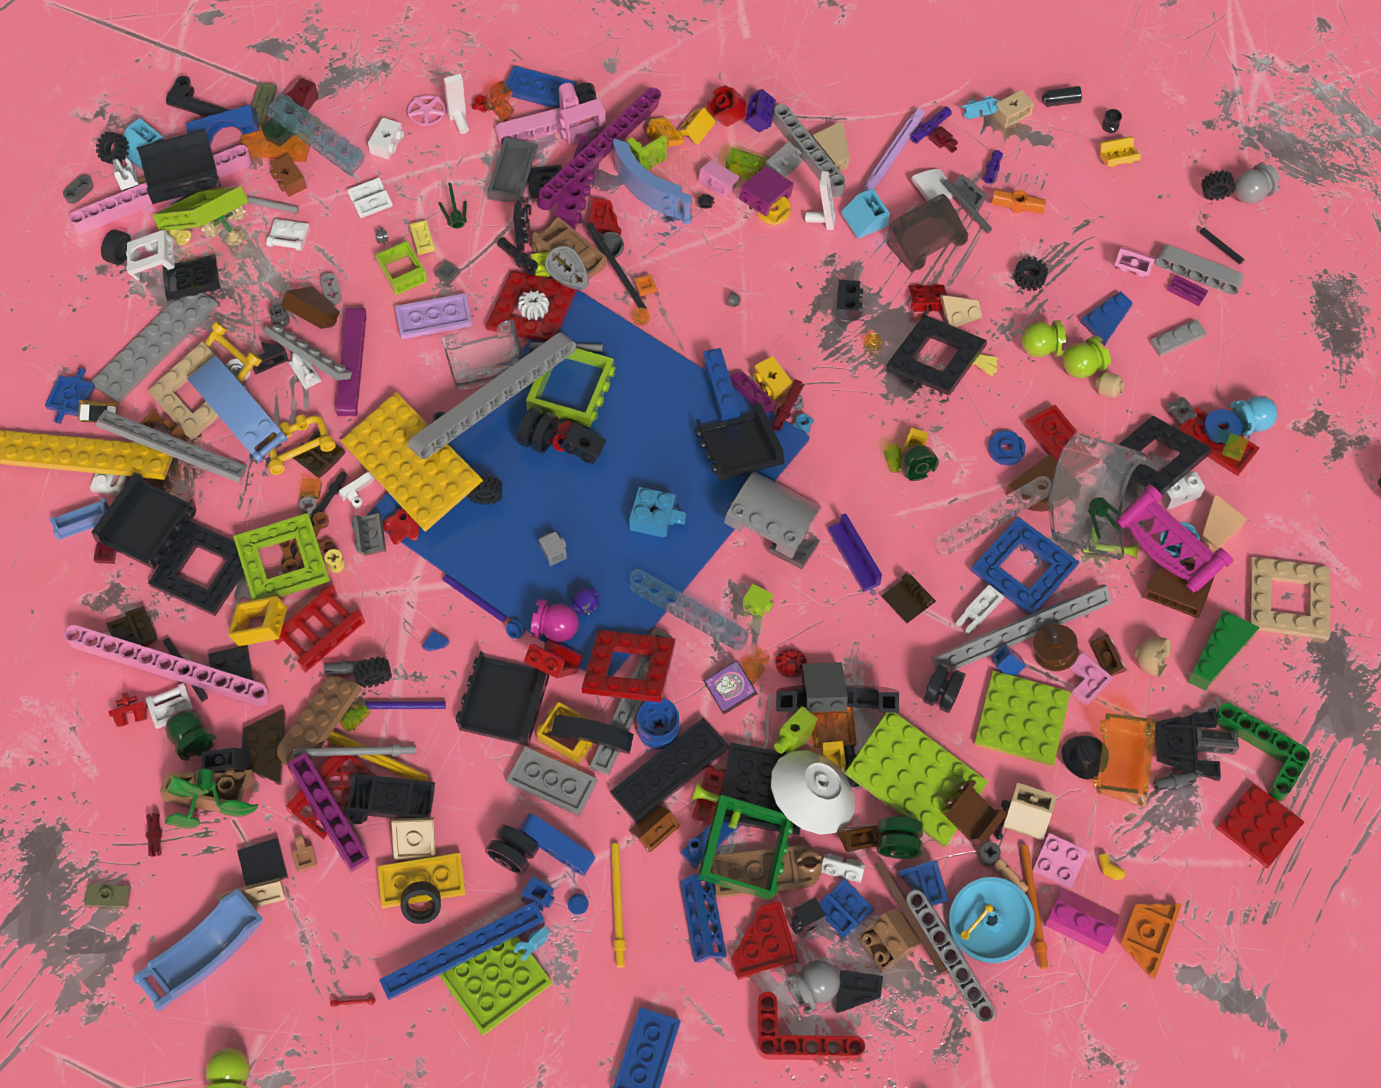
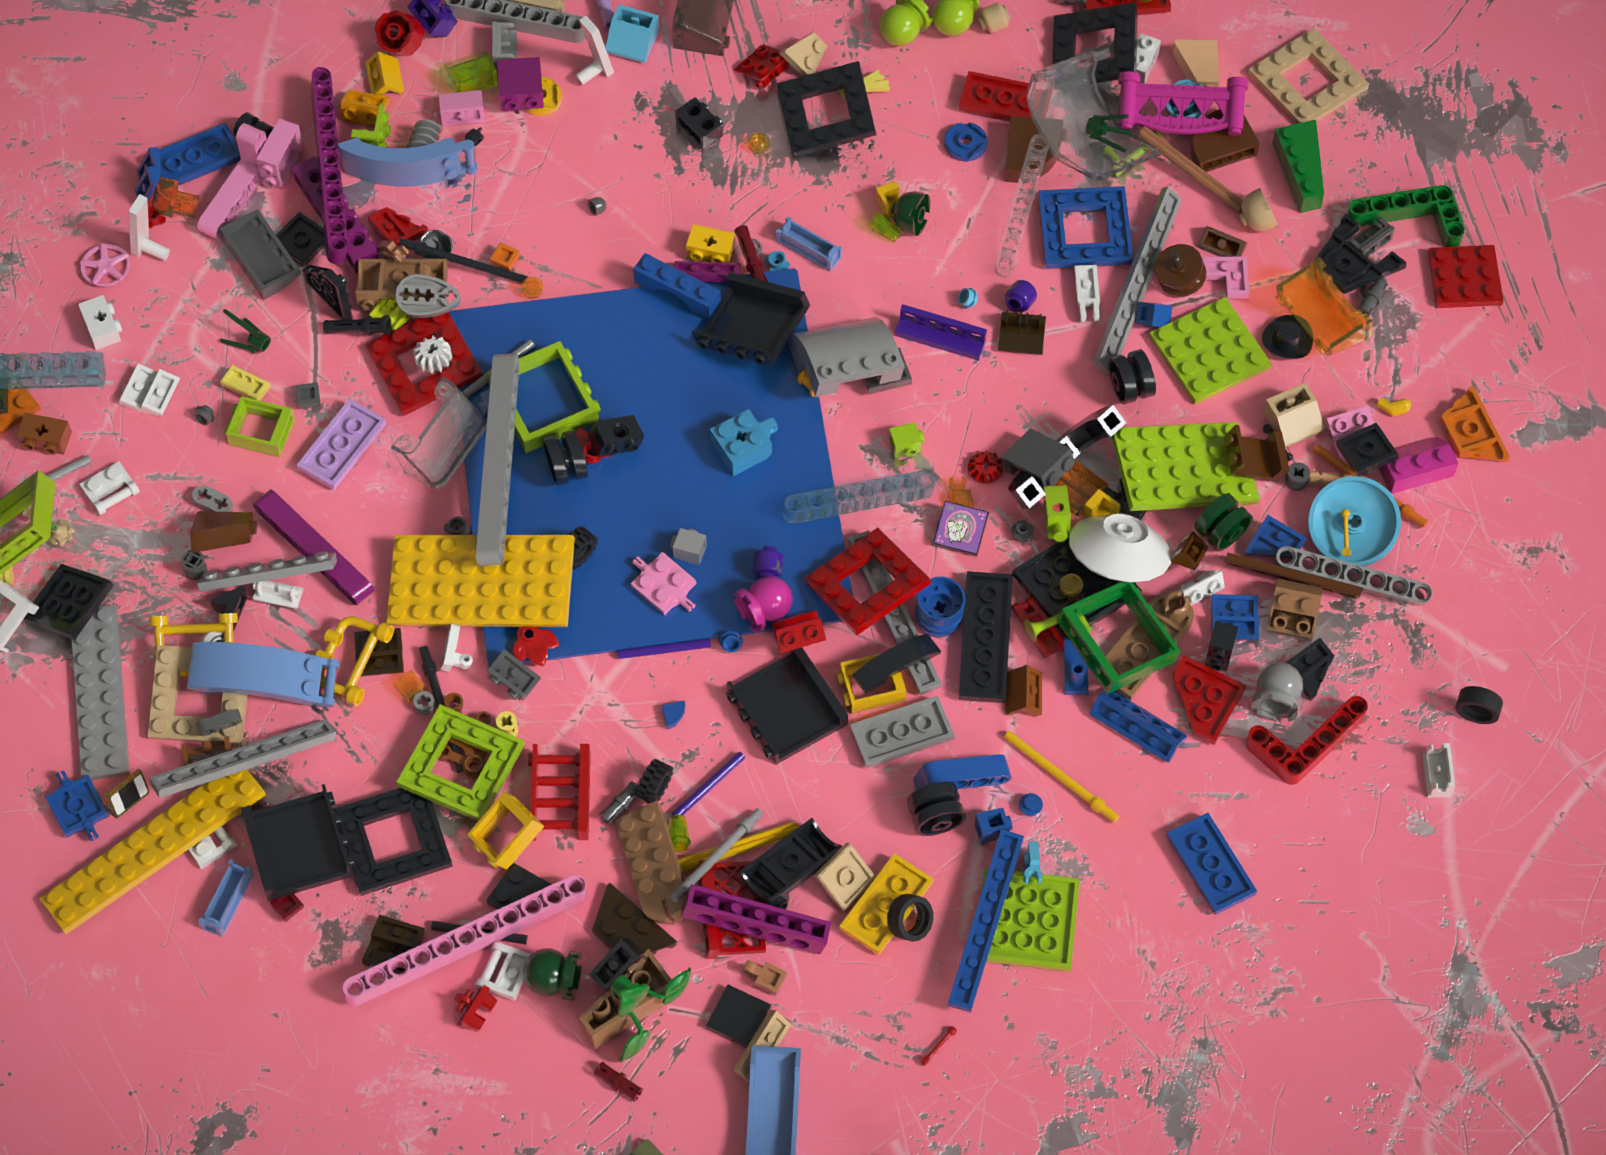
camera: 45 degrees left, 0 degrees up
none -> blue slope [135,147,161,203]
none -> dark grey beam [196,709,242,736]
none -> nougat plate [377,240,409,263]
none -> light grey piece [406,119,442,148]
none -> bright pink plate [631,552,697,615]
none -> medium blue container [776,216,843,272]
none -> medium azure plate [958,288,978,309]
none -> dark purple head [1005,280,1037,313]
none -> dark grey plate [1011,520,1034,542]
none -> clear yellow plate [1059,574,1083,596]
none -> nougat axle [1138,126,1242,212]
none -> black tile [1336,422,1398,477]

